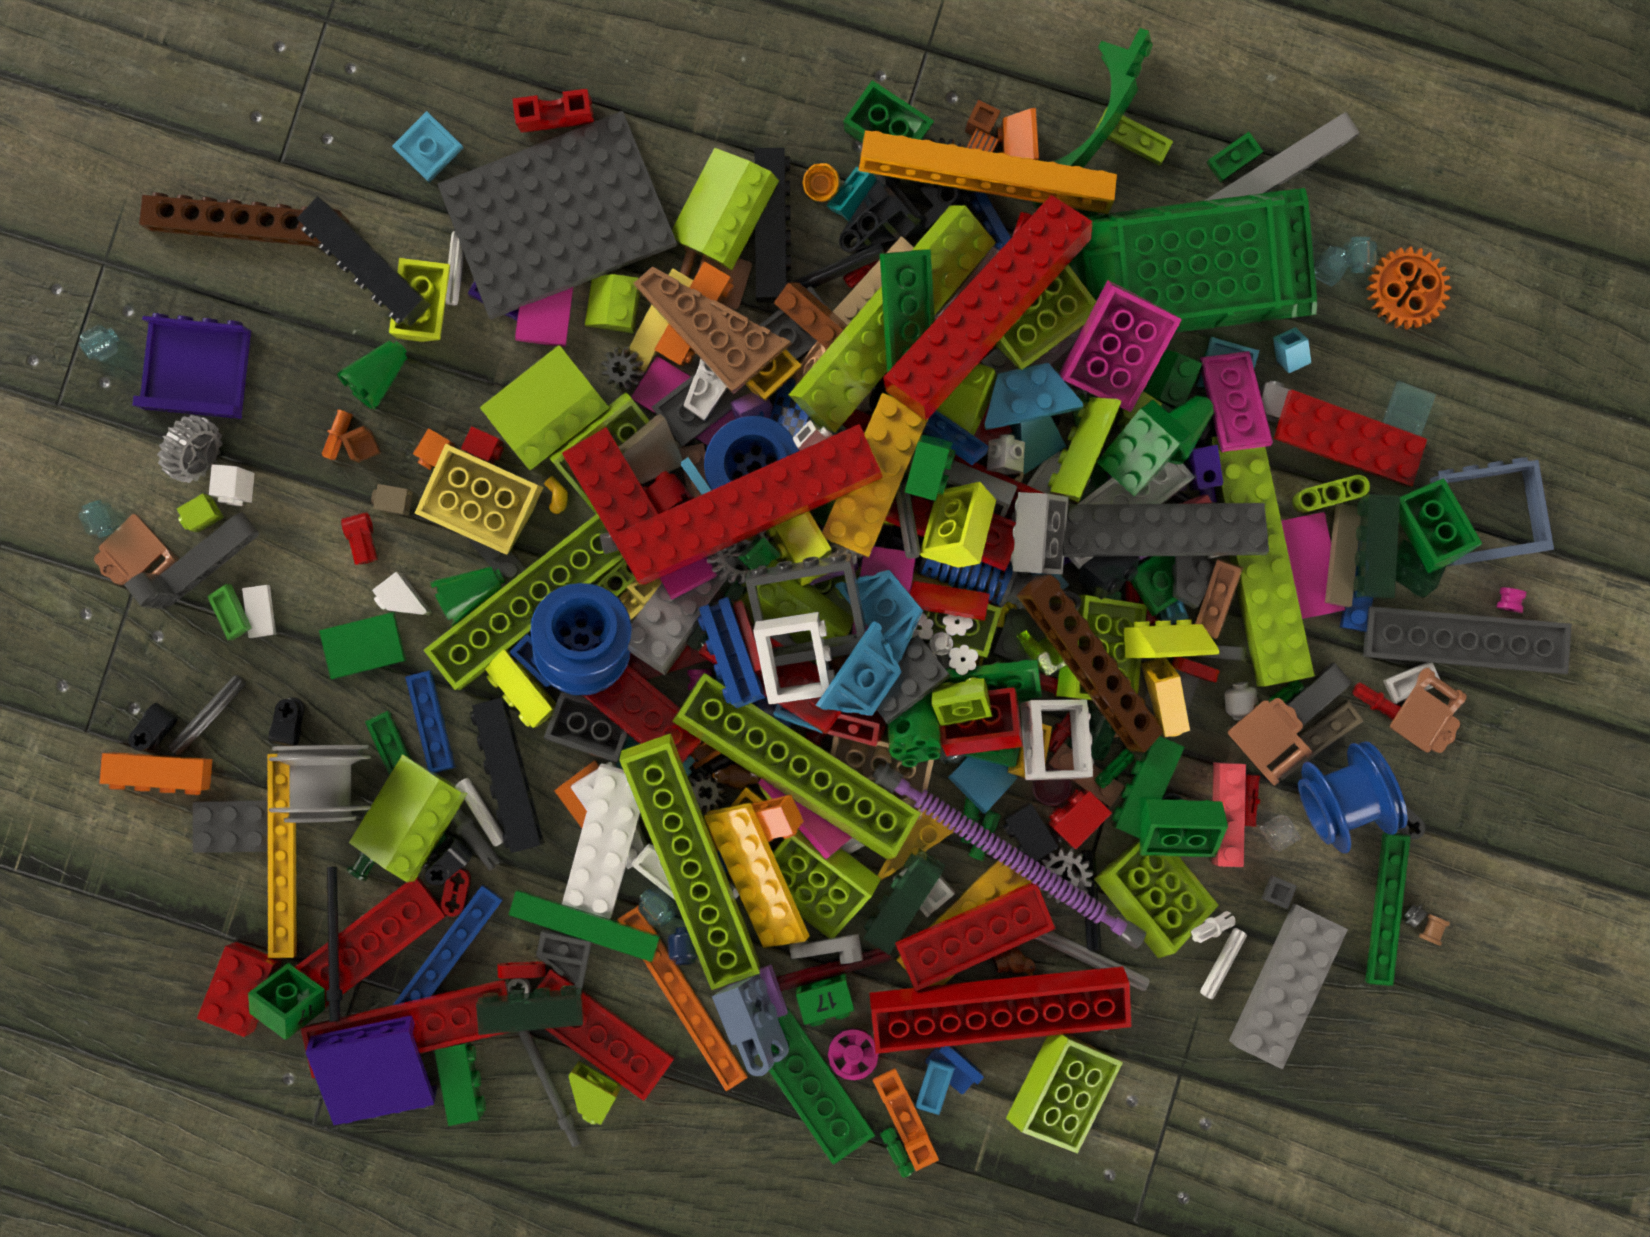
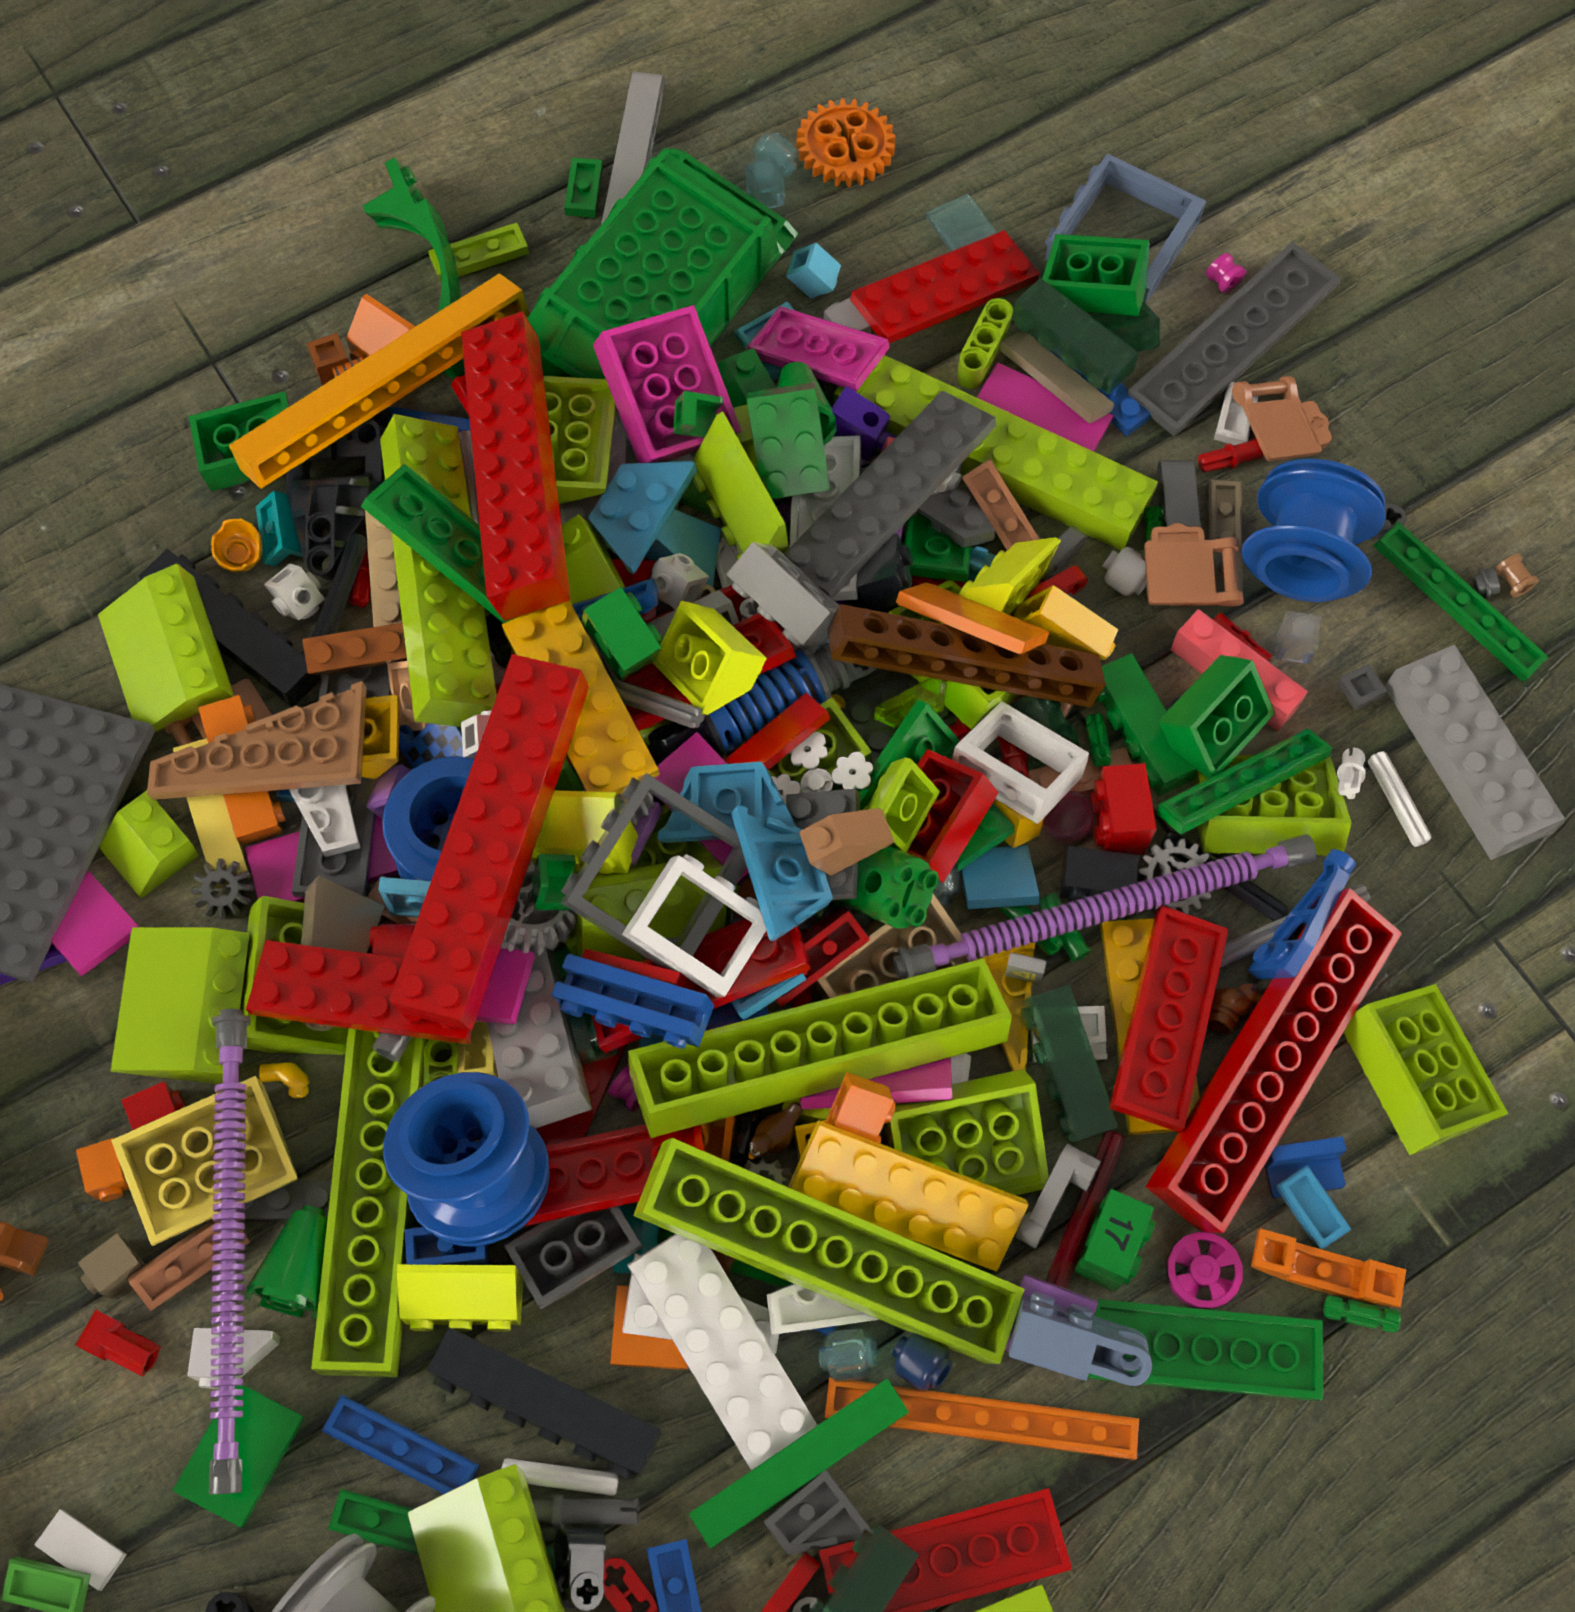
camera: 55 degrees left, 20 degrees down
none -> nougat plate [127,1219,250,1311]
none -> medium lavender hose [209,1009,251,1495]
none -> white brick [264,564,325,620]
none -> green panel [673,391,723,438]
none -> medium nougat slope [799,808,894,876]
none -> orange tile [896,582,1050,654]
none -> light grey tile [1005,953,1046,984]
none -> green tile [1156,728,1333,834]
none -> blue plate [1247,849,1356,979]

